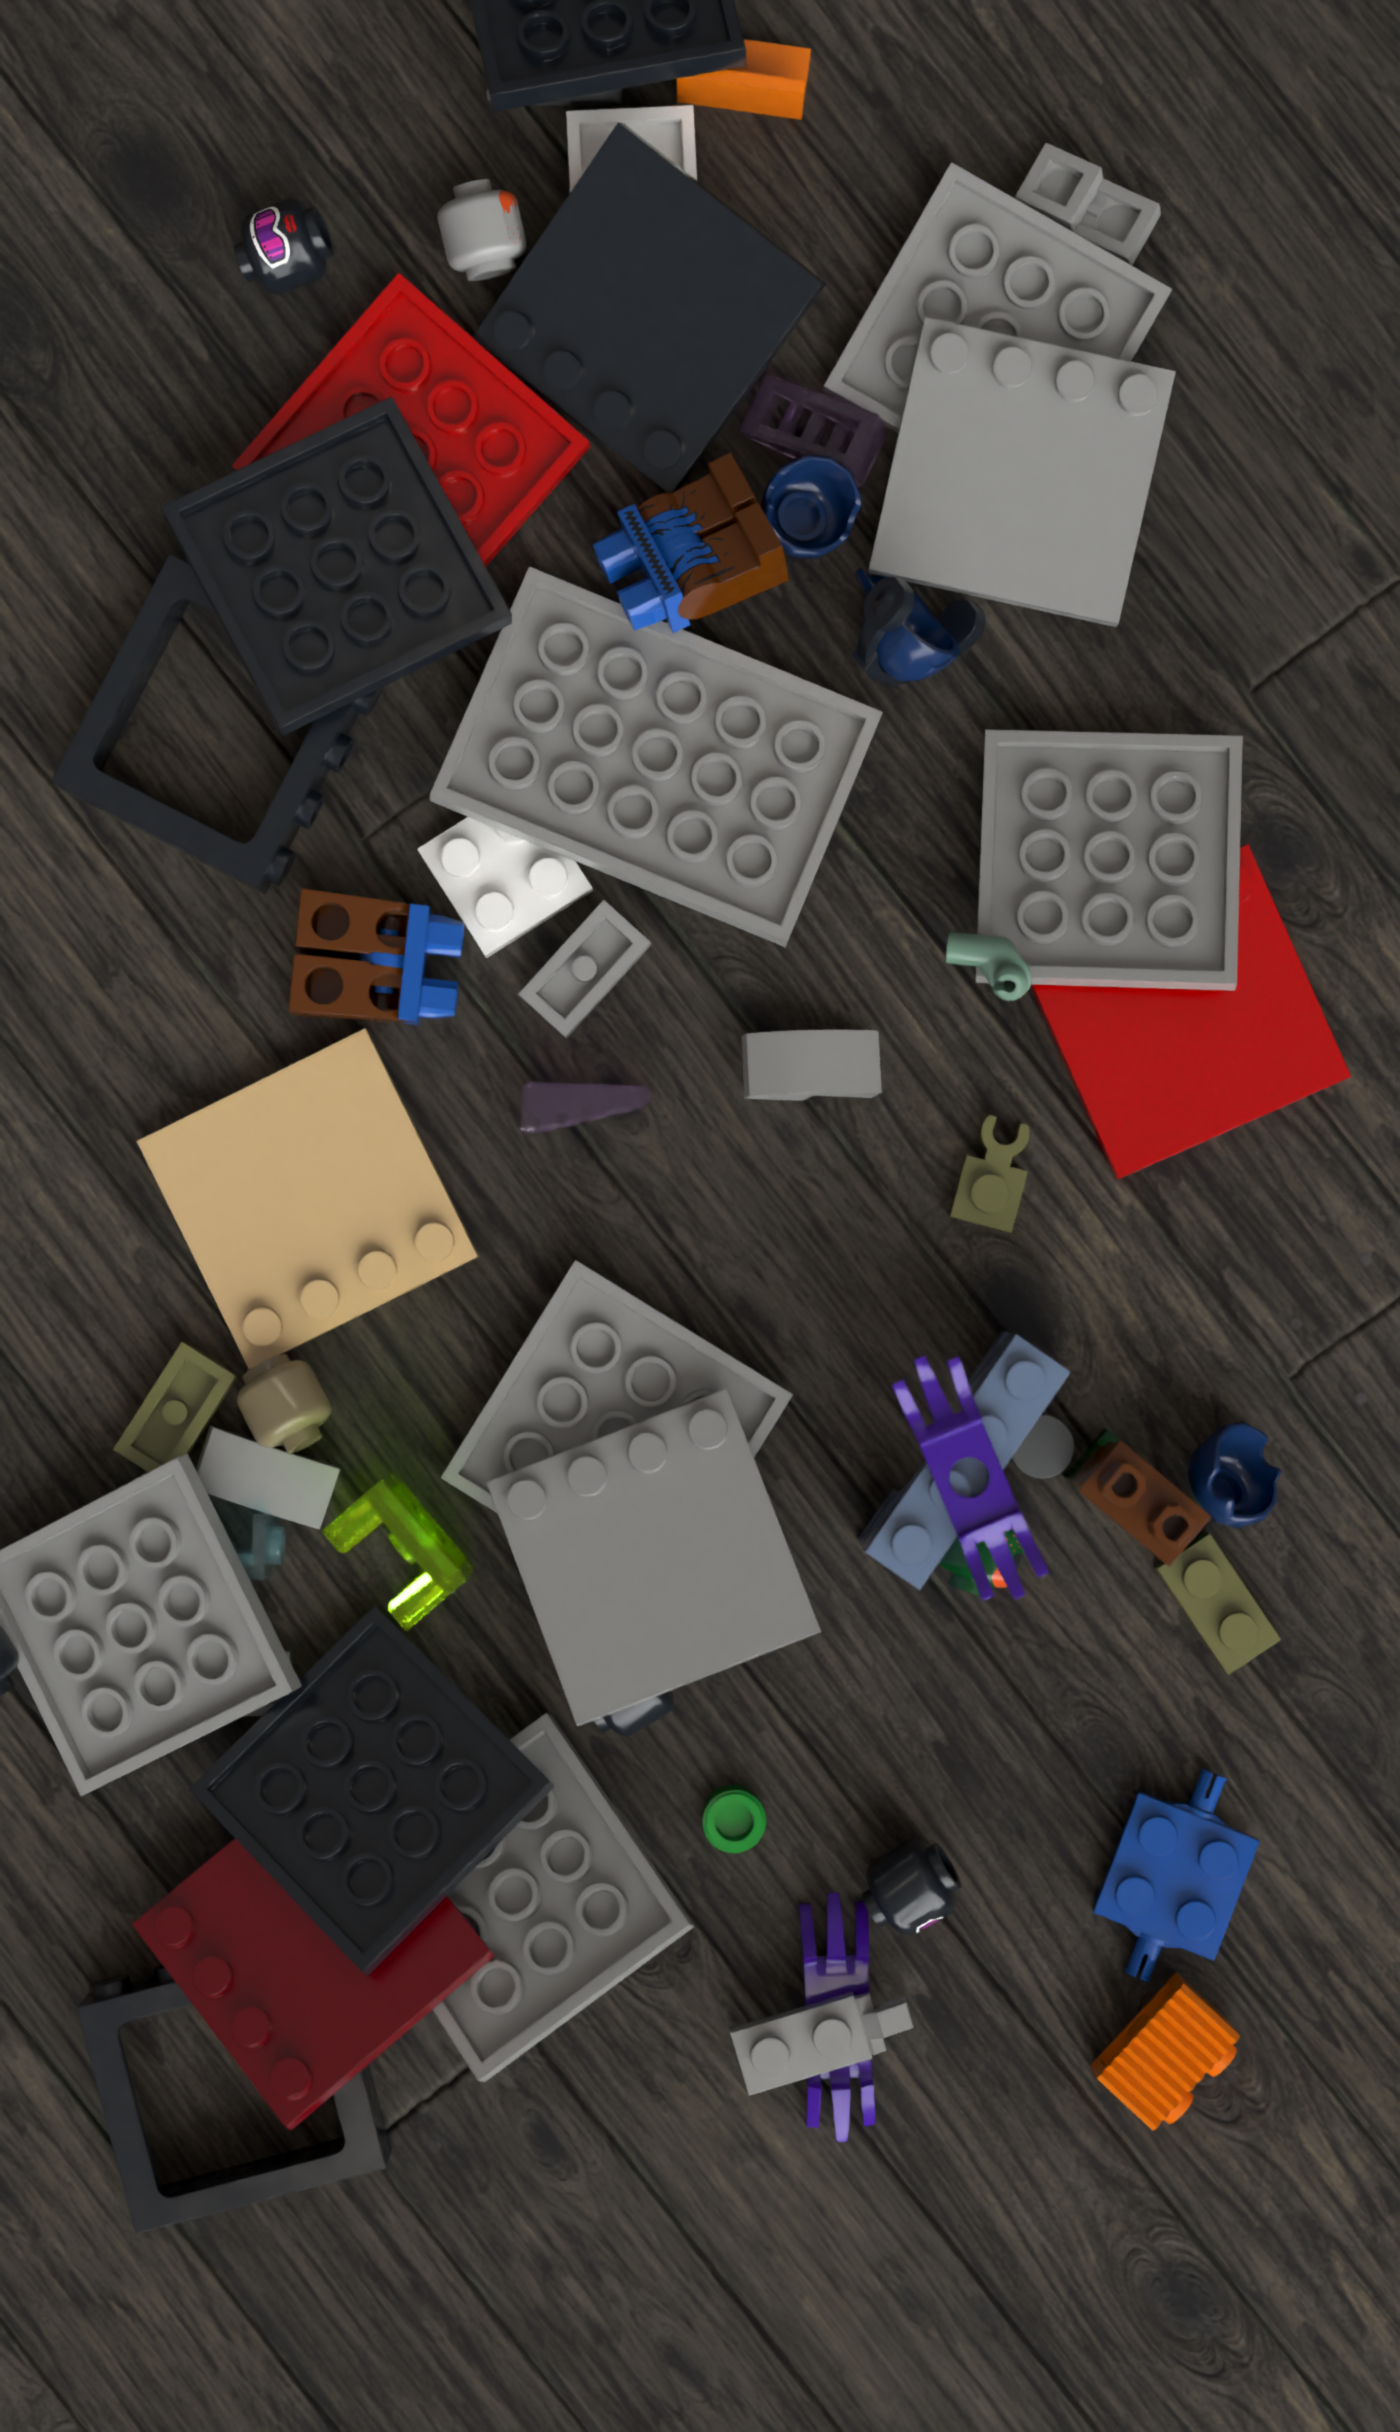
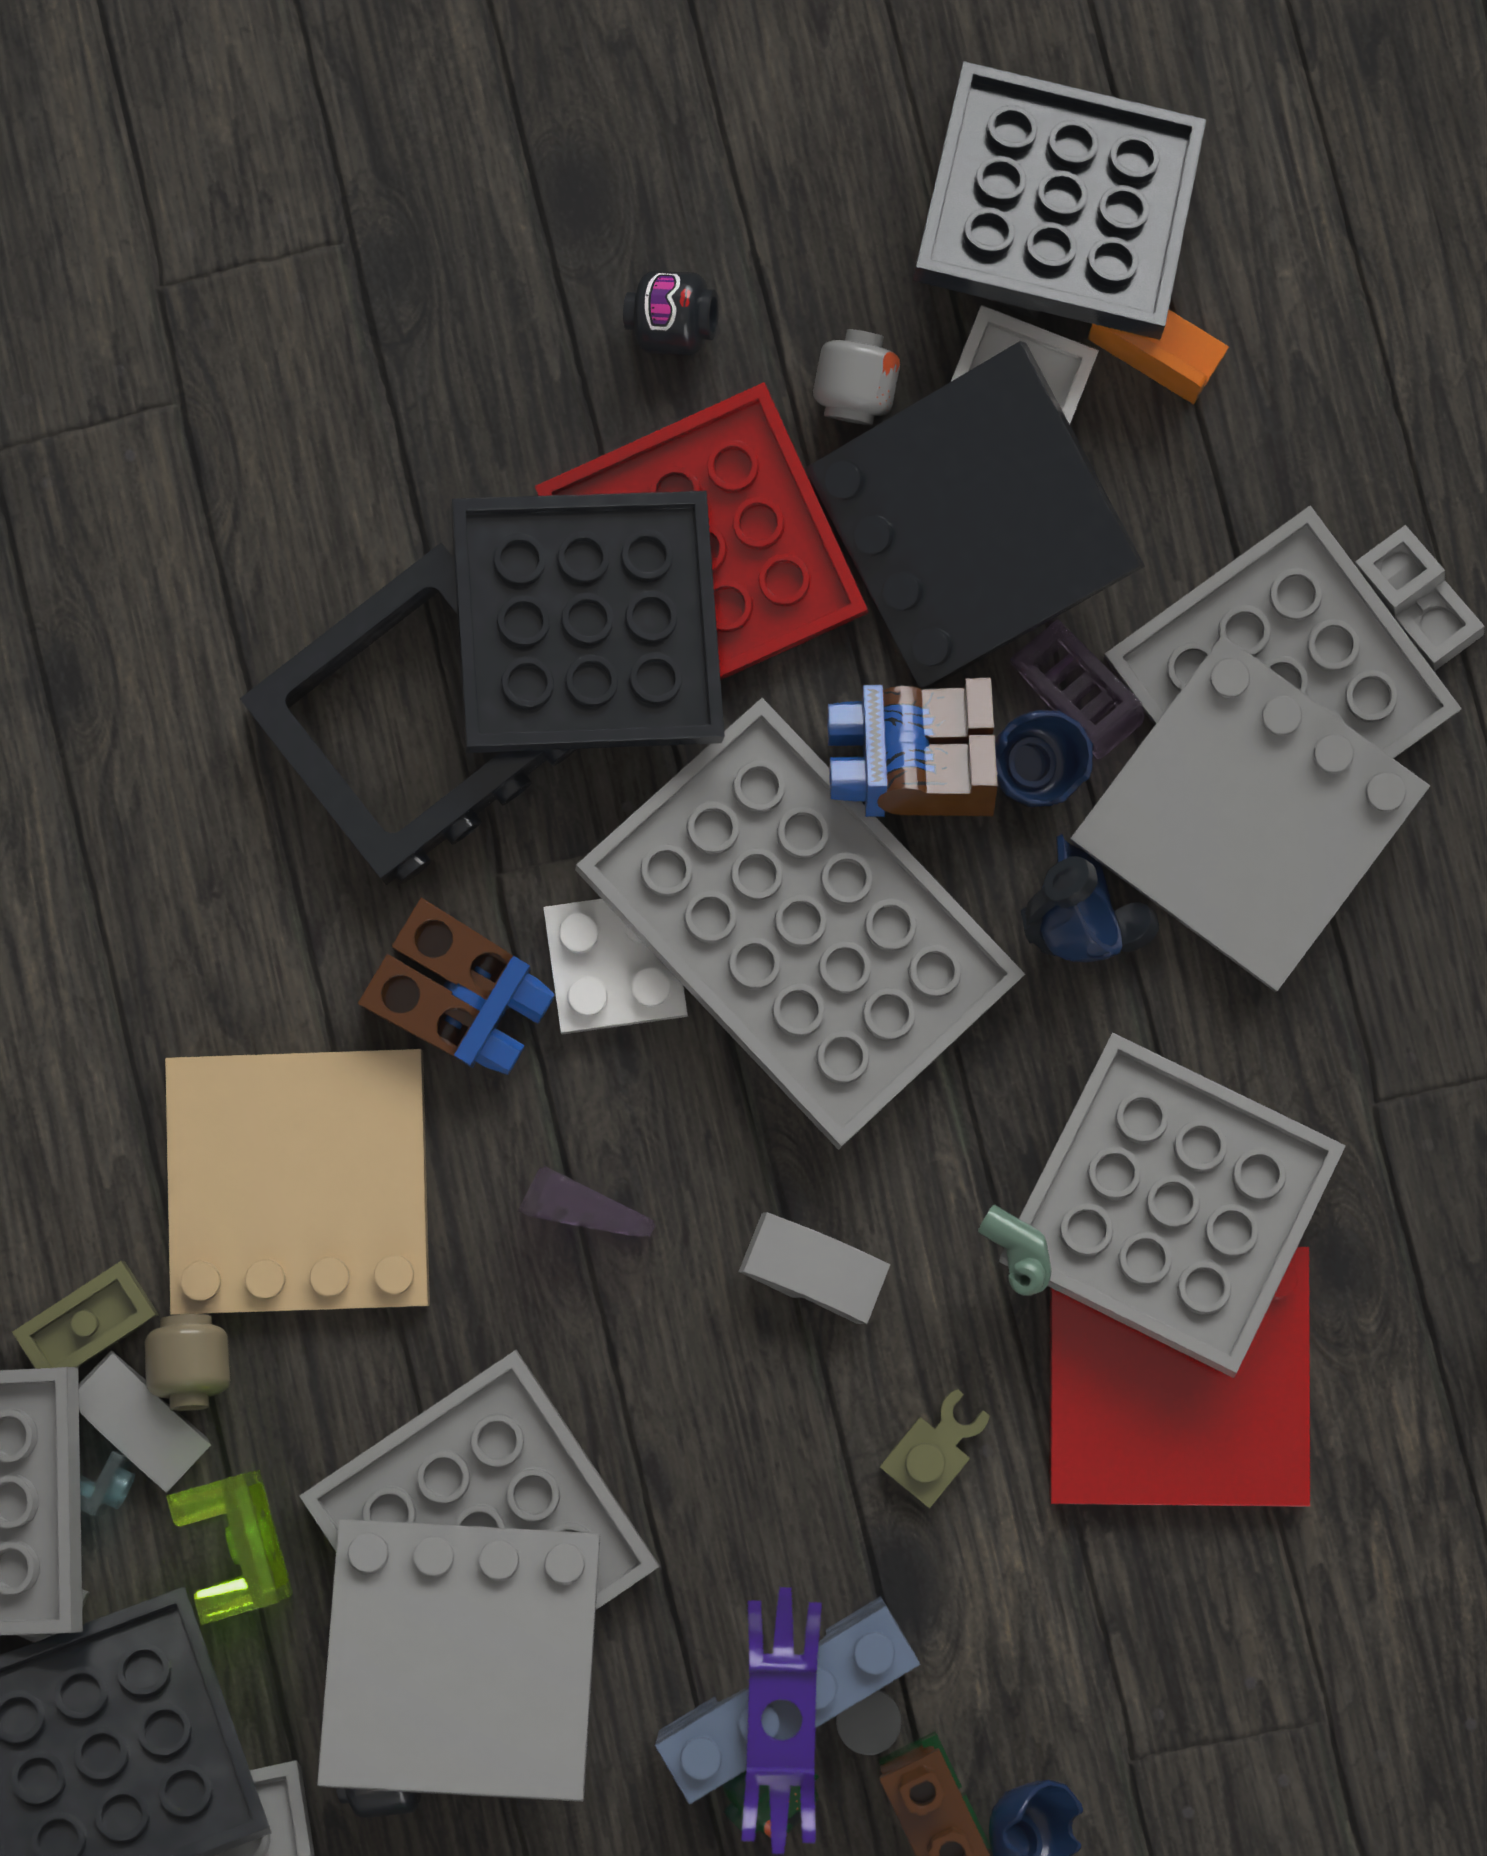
camera: 30 degrees right, 5 degrees down
light grey plate [518,900,651,1039] -> none

